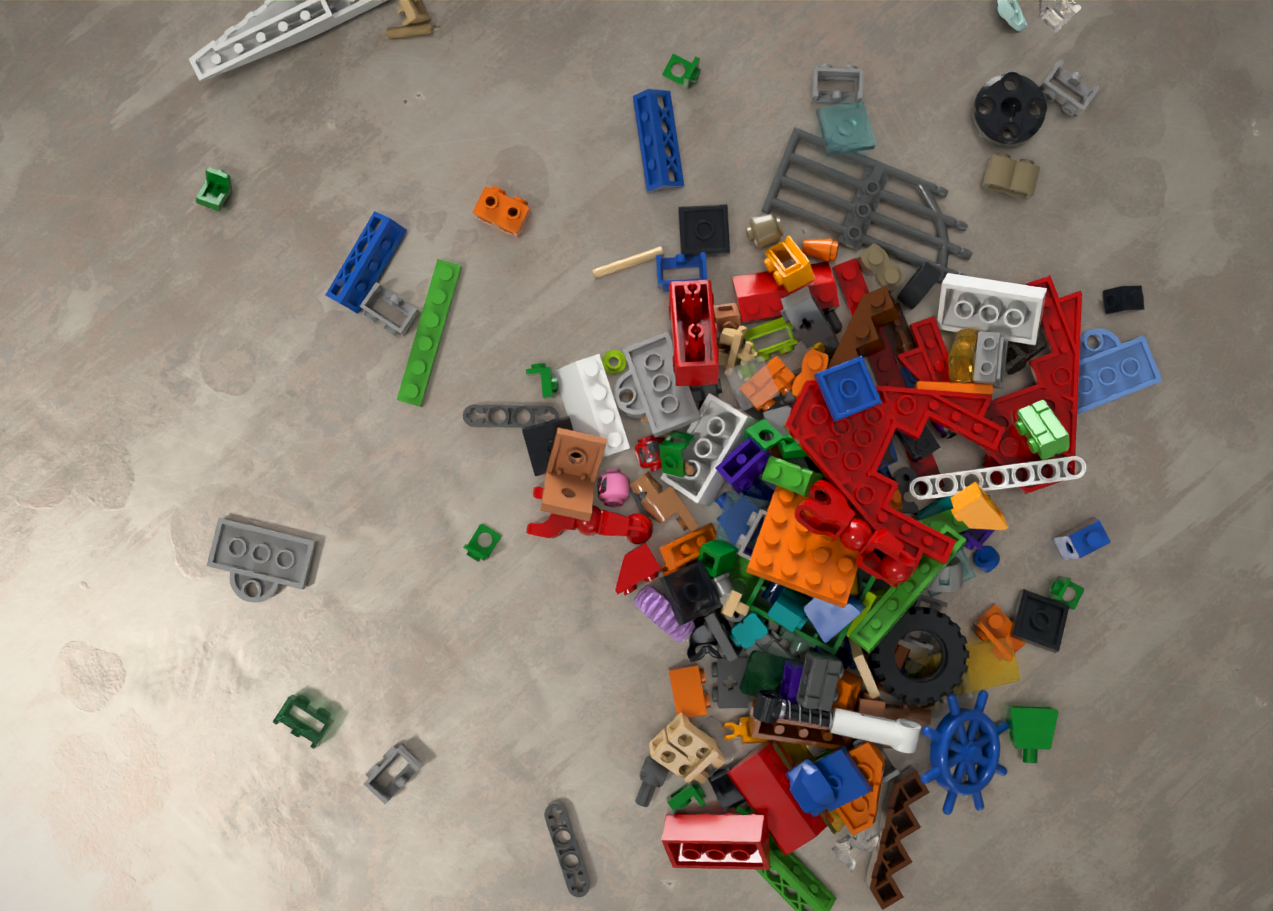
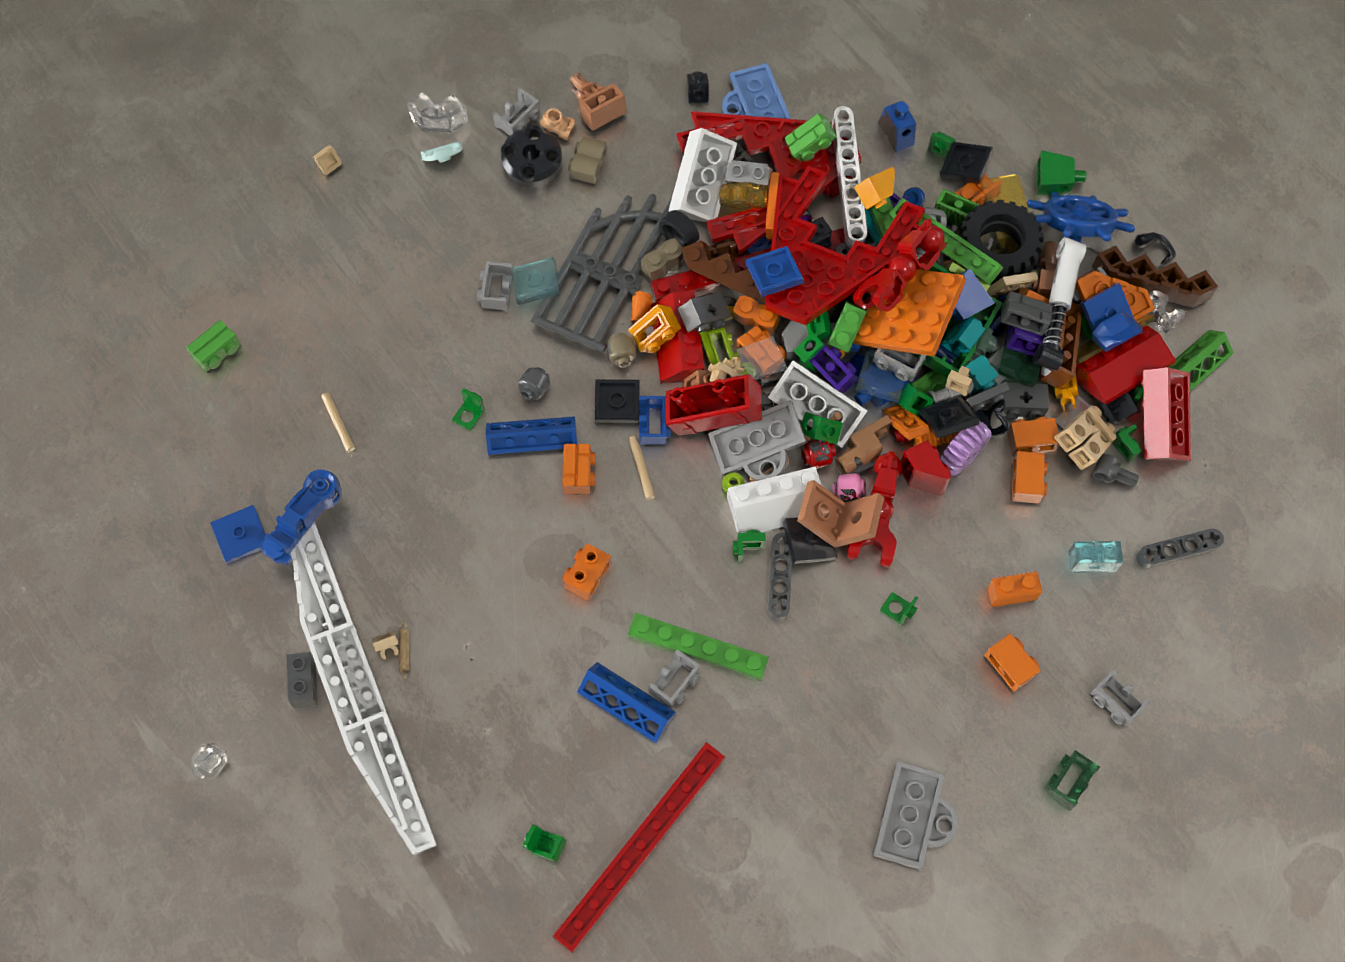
camera: 85 degrees left, 20 degrees down
none -> dark grey head [518,367,551,400]
none -> light nougat plate [540,108,576,141]
none -> red plate [553,742,725,954]
none -> orange brick [562,444,596,494]
none -> nougat brick [570,73,627,131]
none -> bright green brick [934,189,980,230]
none -> orange brick [984,633,1041,692]
none -> orange brick [987,571,1042,607]
none -> orange brick [1012,451,1048,504]
none -> clear light blue brick [1068,541,1123,572]
none -> black piece [1134,232,1176,265]

